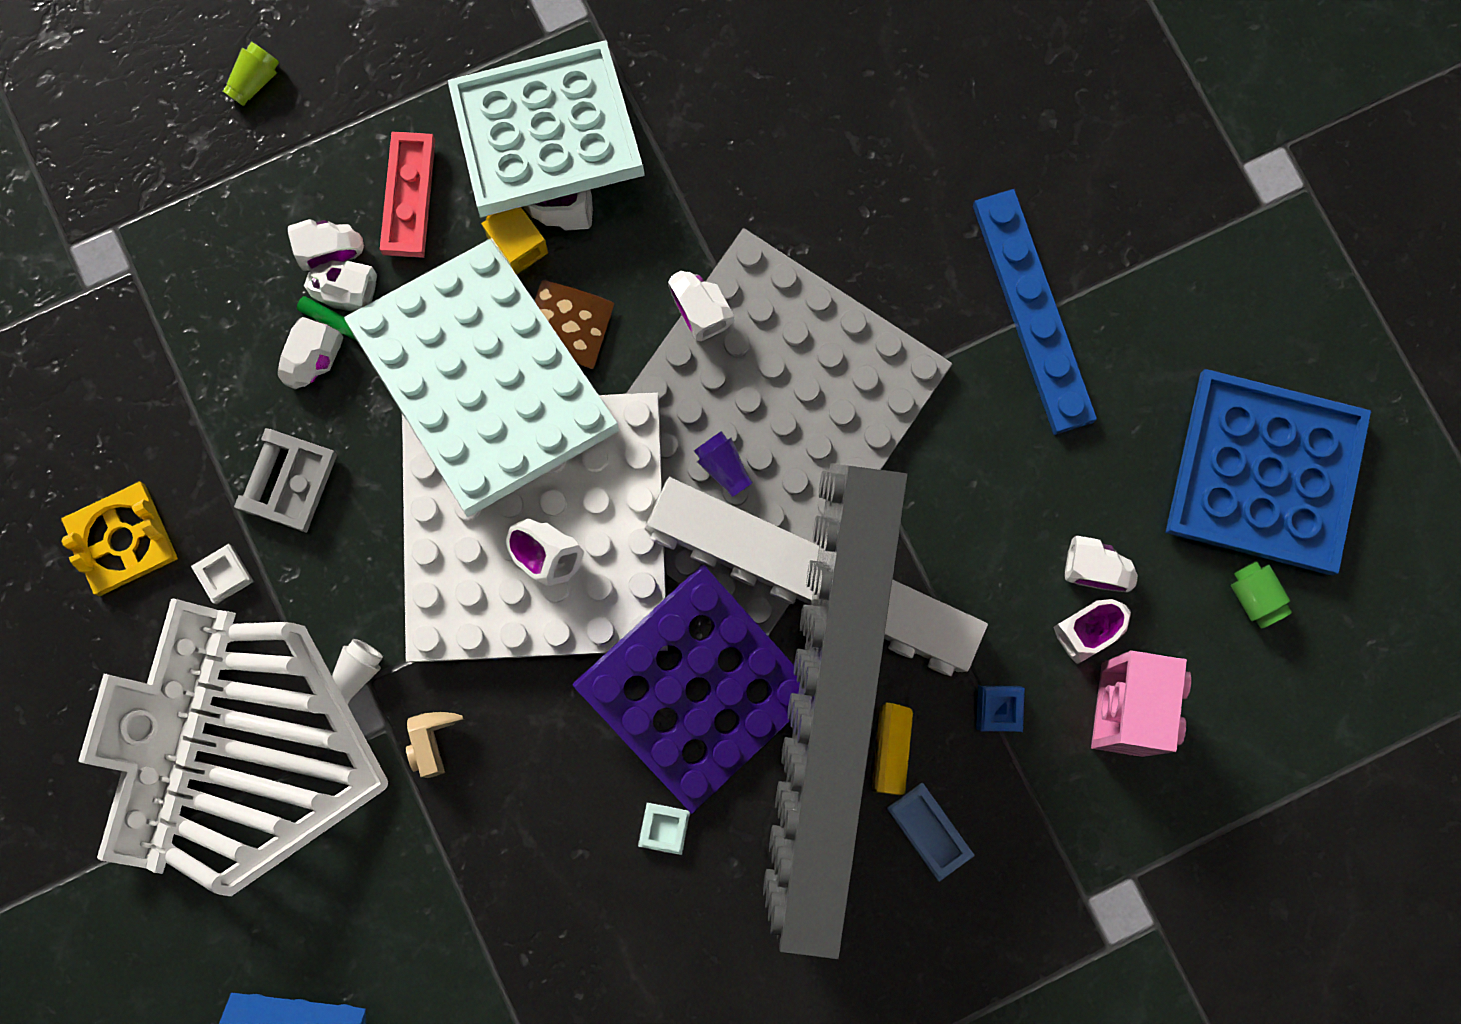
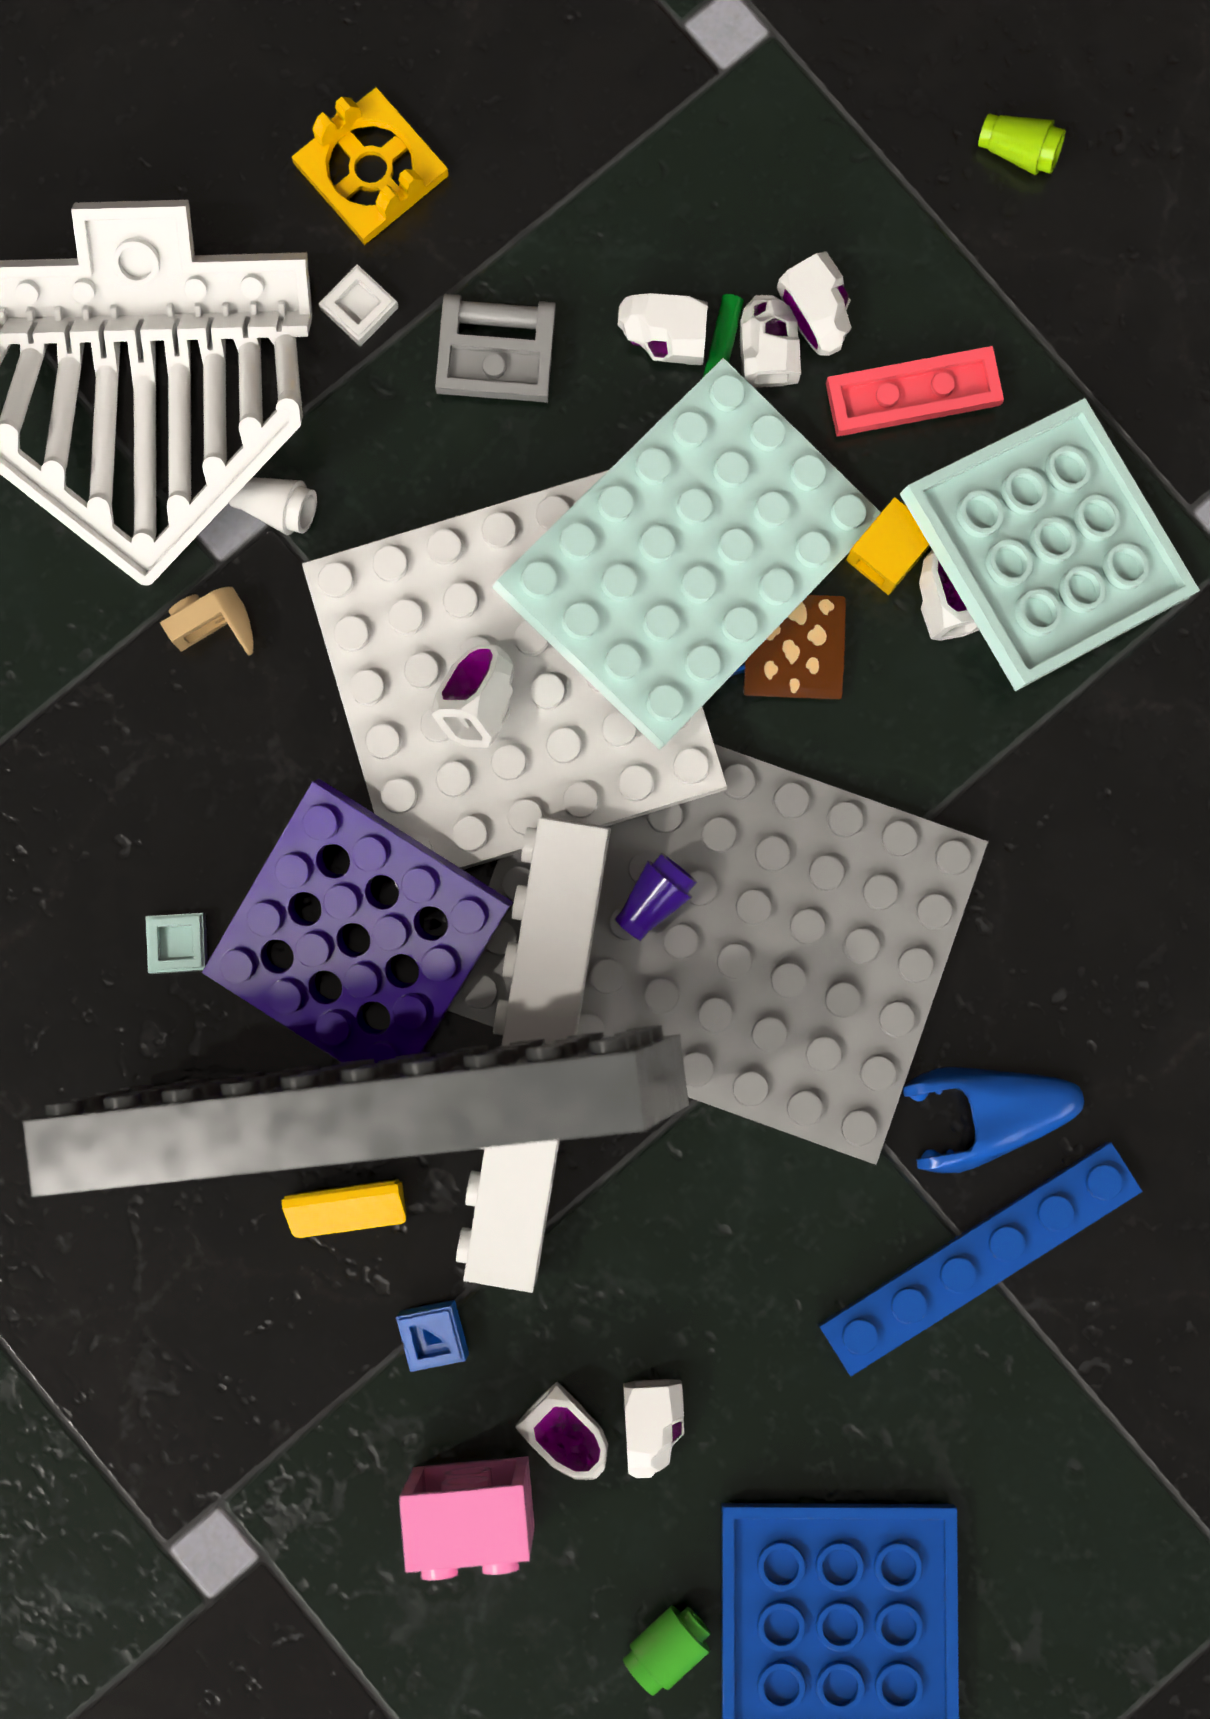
camera: 75 degrees right, 5 degrees up
white rock [668,271,734,341] -> none
medium blue tile [886,783,975,882] -> none
none -> blue animal [903,1067,1084,1173]

